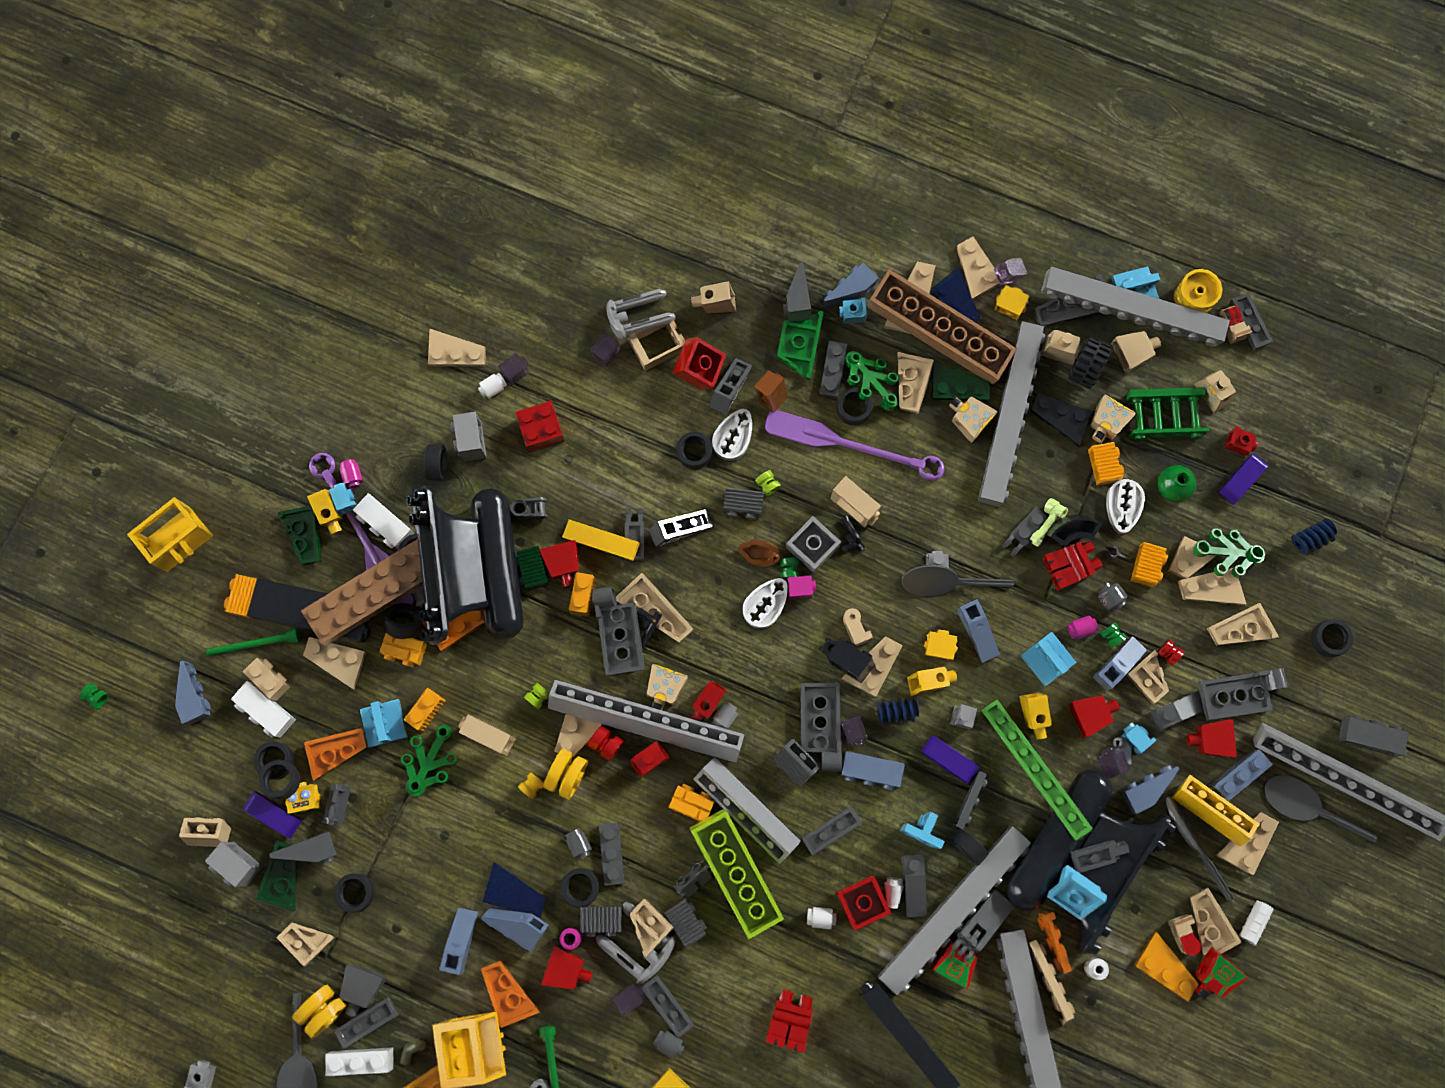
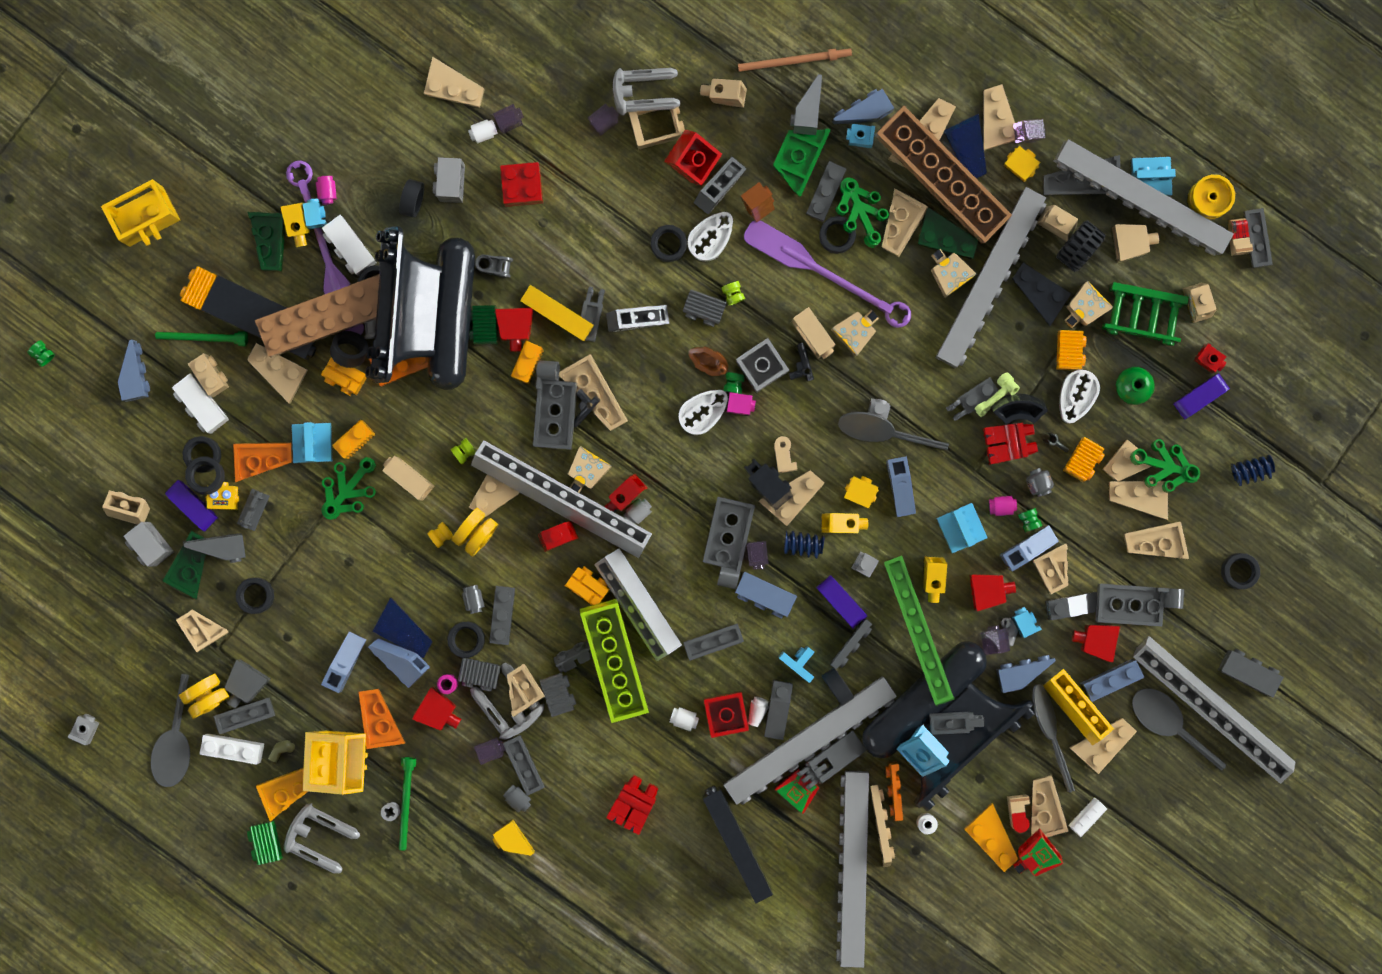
camera: 15 degrees right, 10 degrees up
red wheel [587,725,624,762] -> none
dark grey brick [773,739,820,787] -> none
red wheel [1157,639,1185,666] -> none
none -> nougat bar [738,48,852,72]
none -> tan torso [831,310,879,357]

